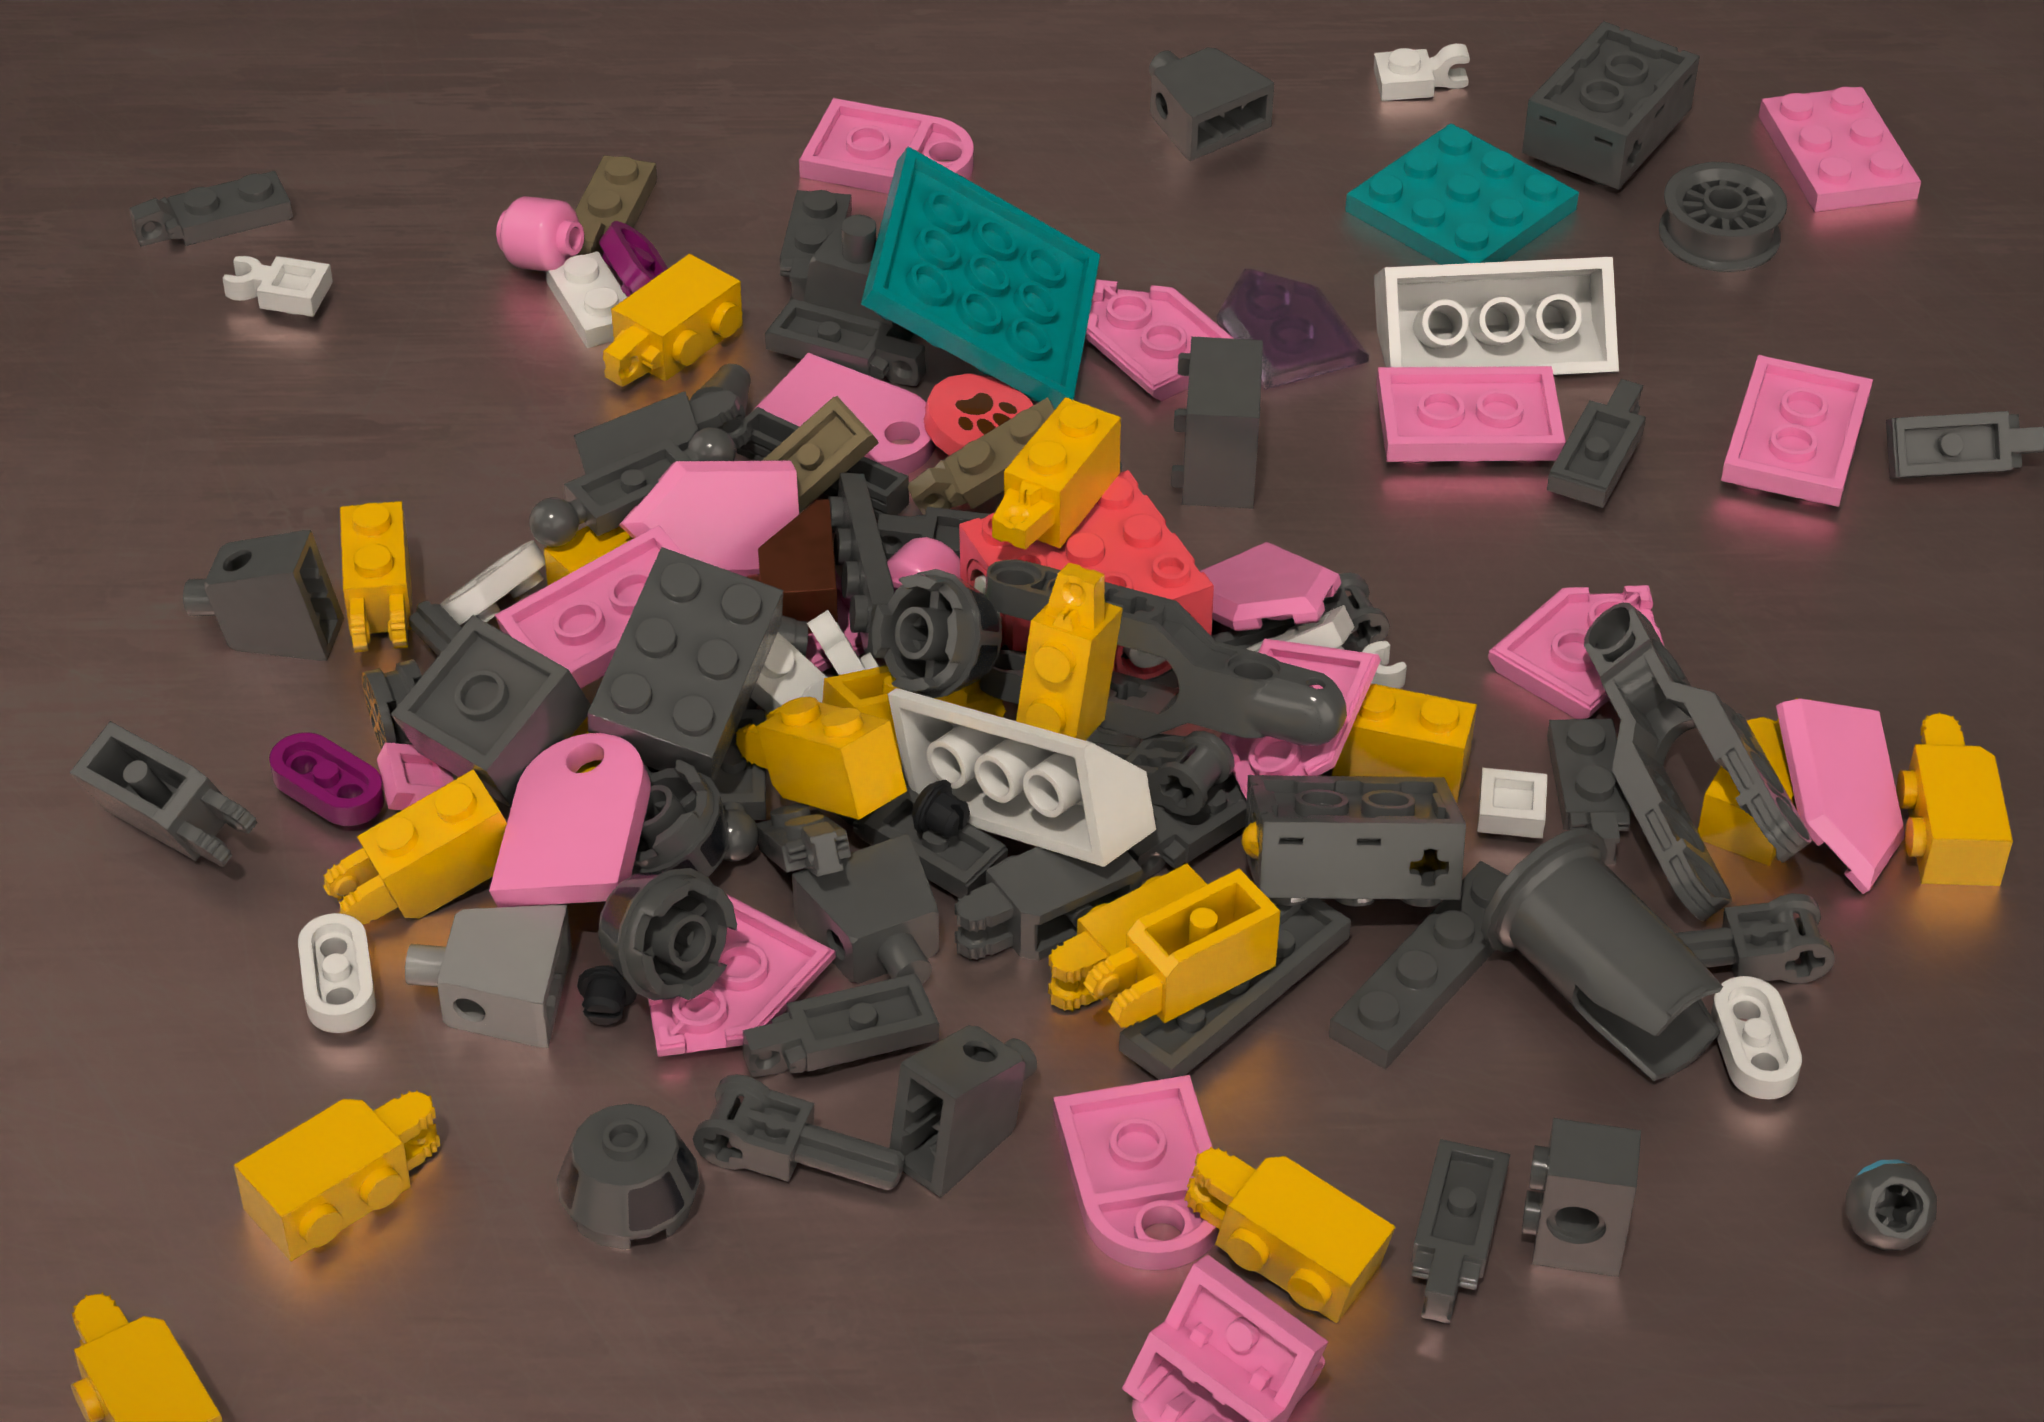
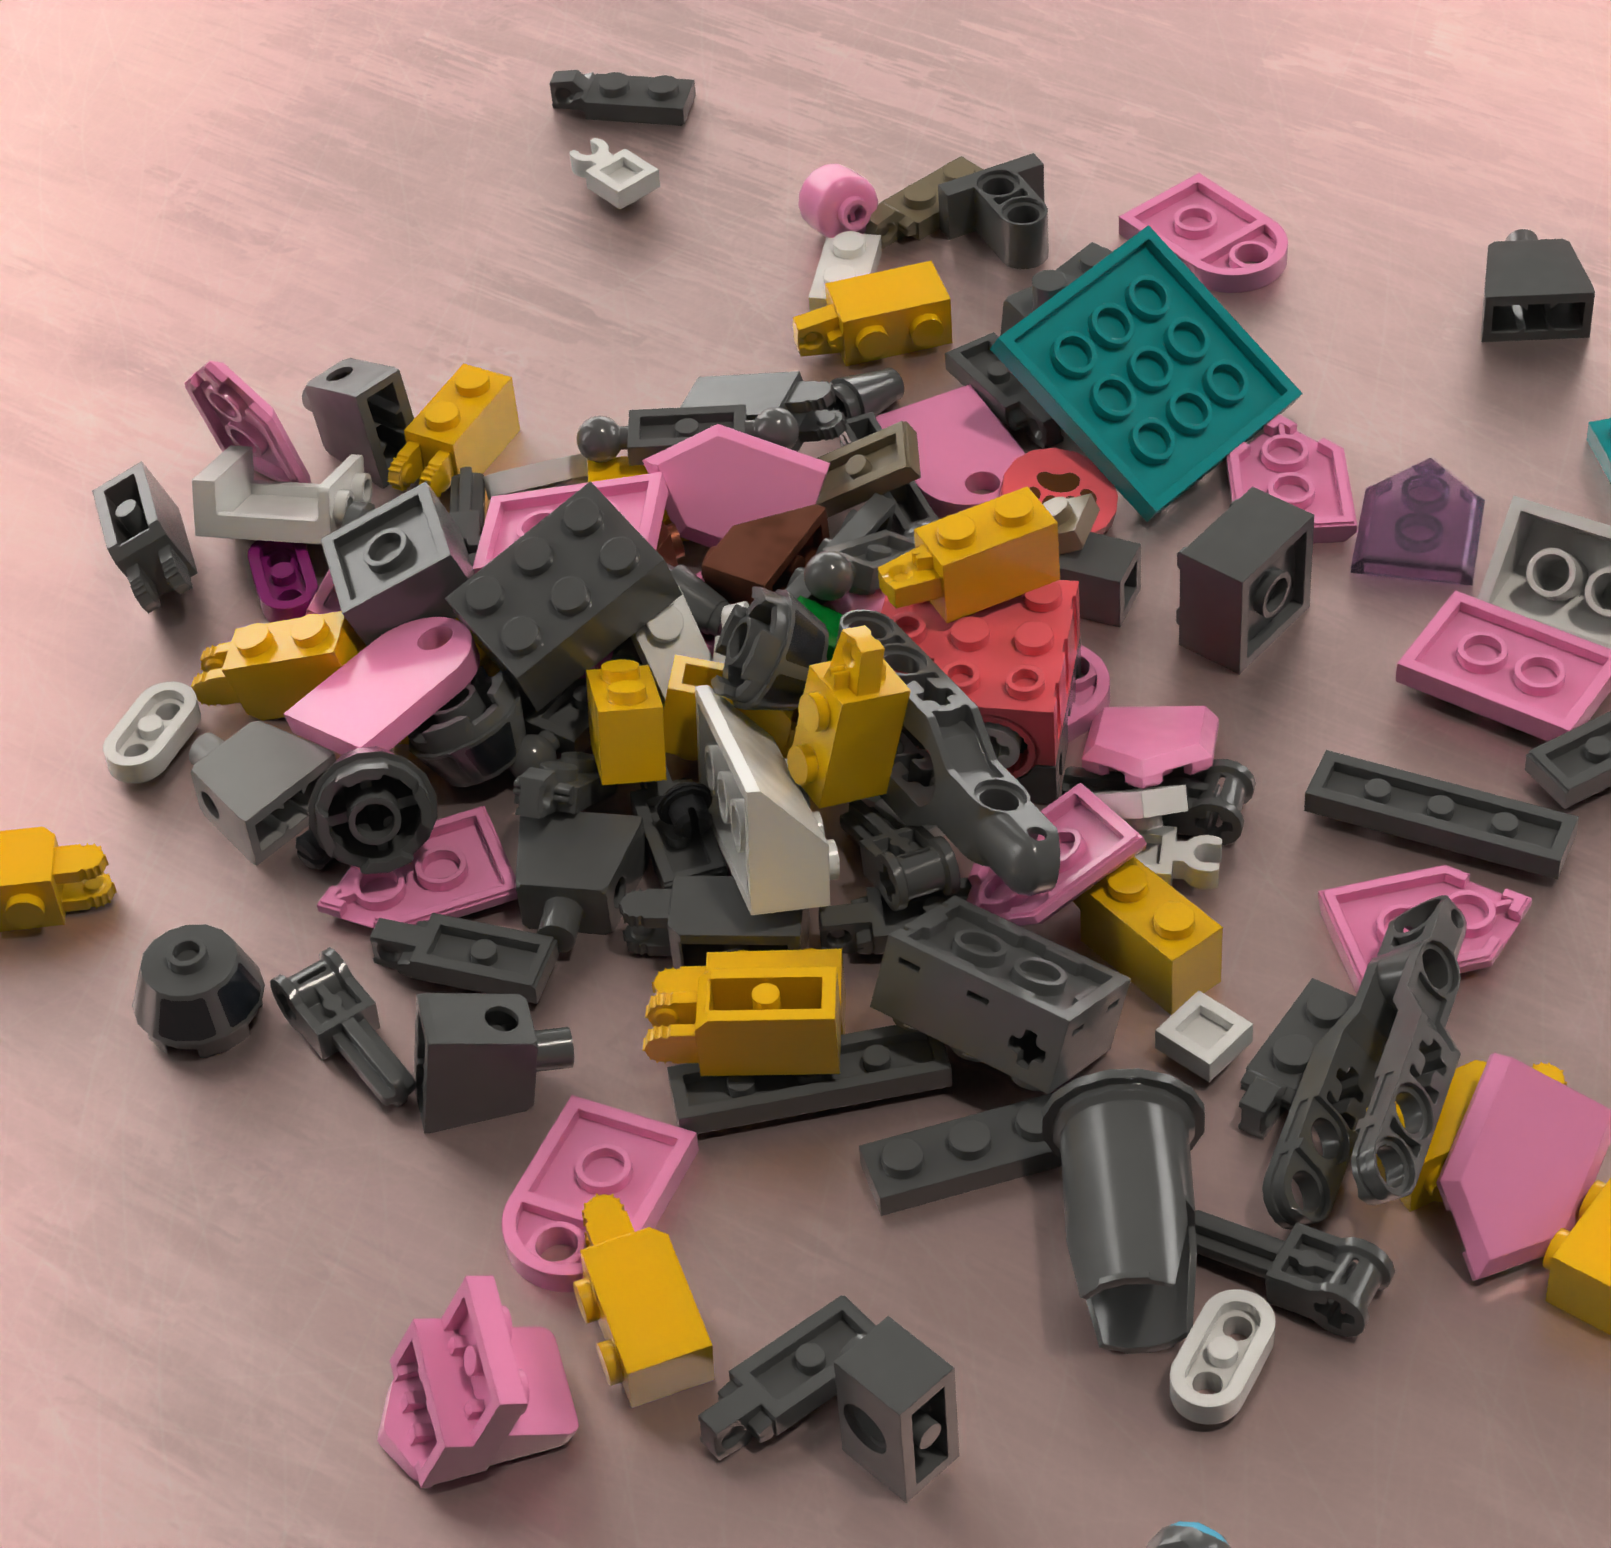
camera: 40 degrees right, 0 degrees up
magenta plate [599,221,668,297] -> none
none -> bright pink tile [184,361,311,483]
none -> white panel [192,445,372,544]
none -> dark grey plate [804,521,931,601]
none -> dark grey tile [938,153,1049,269]
none -> dark grey plate [1304,750,1579,879]

